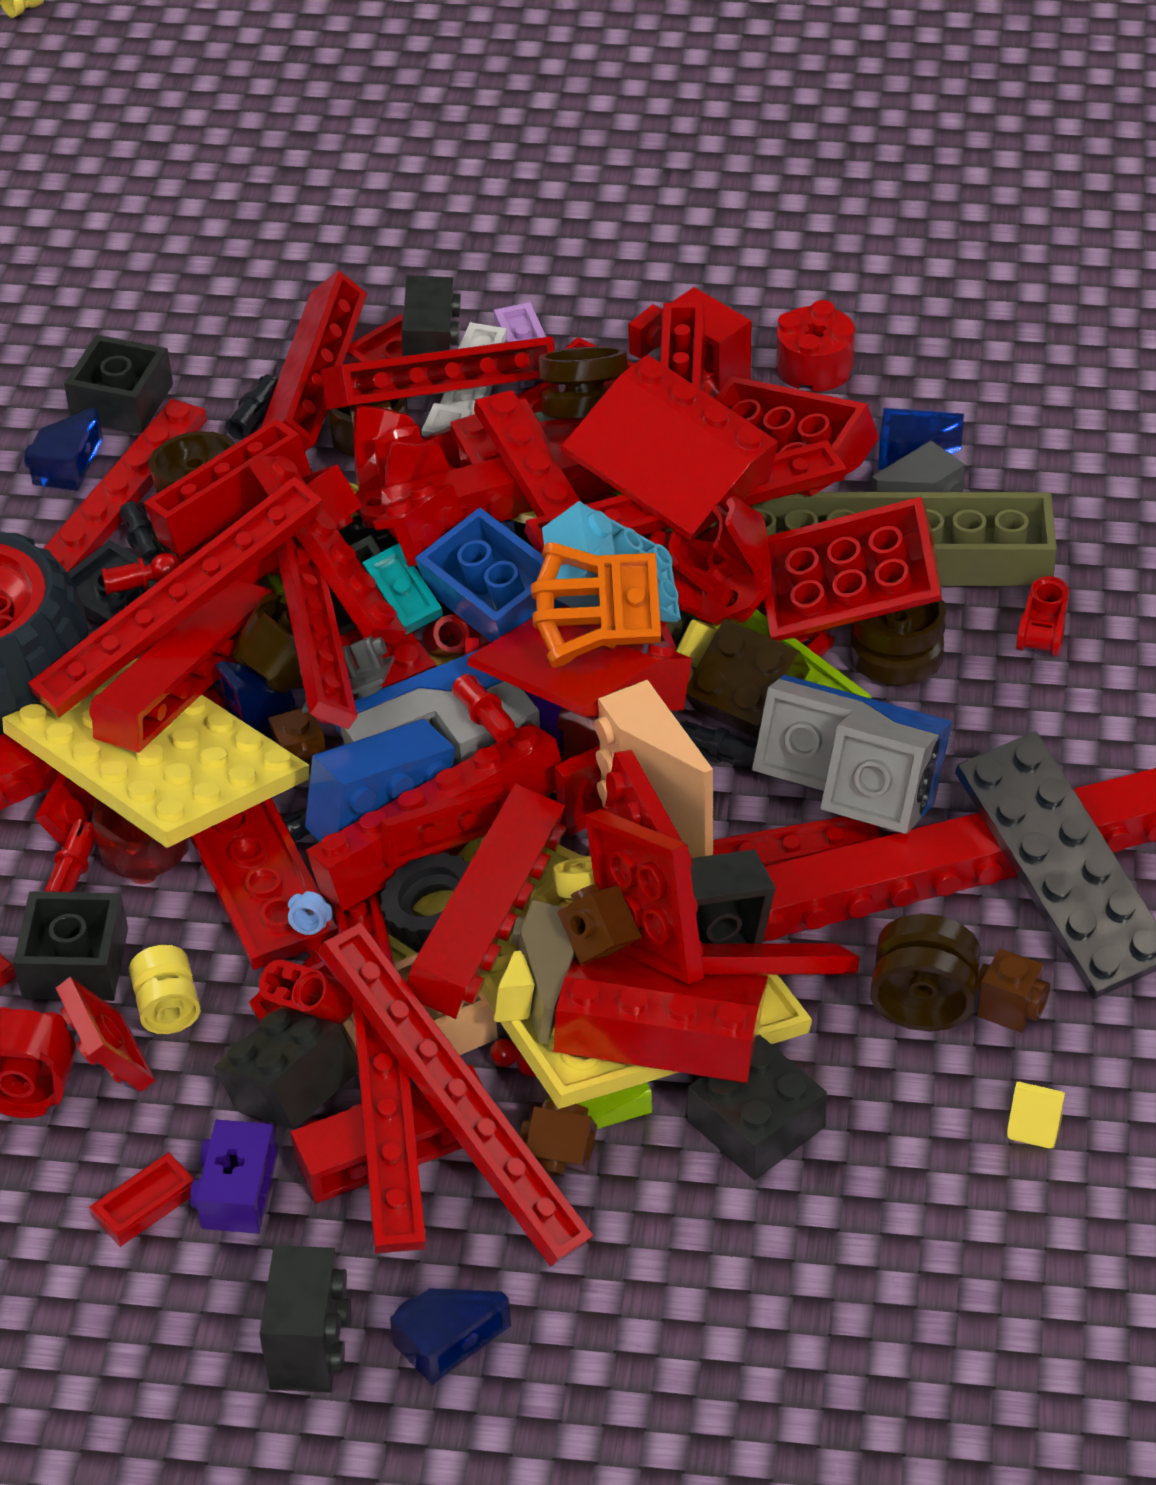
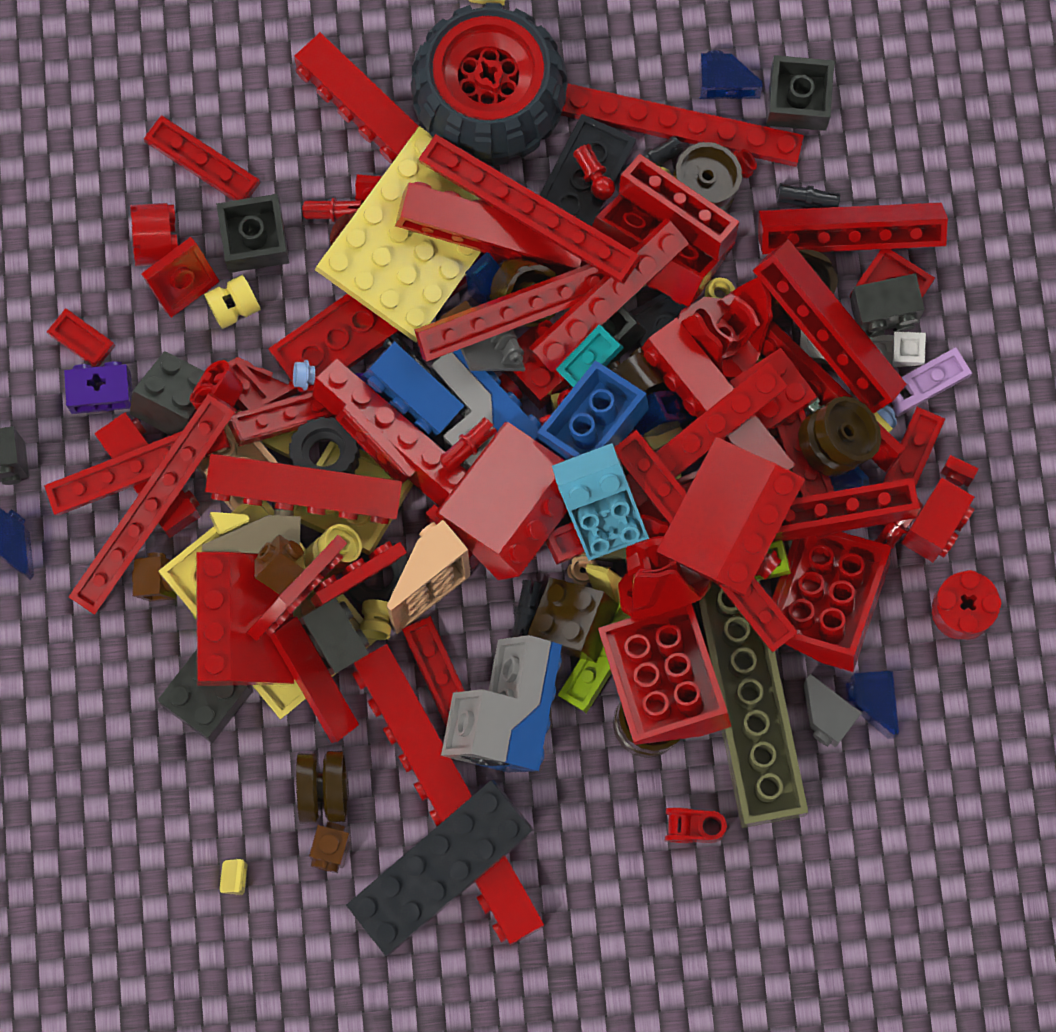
camera: 75 degrees right, 30 degrees up
red bracket [373,481,465,567] -> none
orange plate [531,542,661,667] -> none

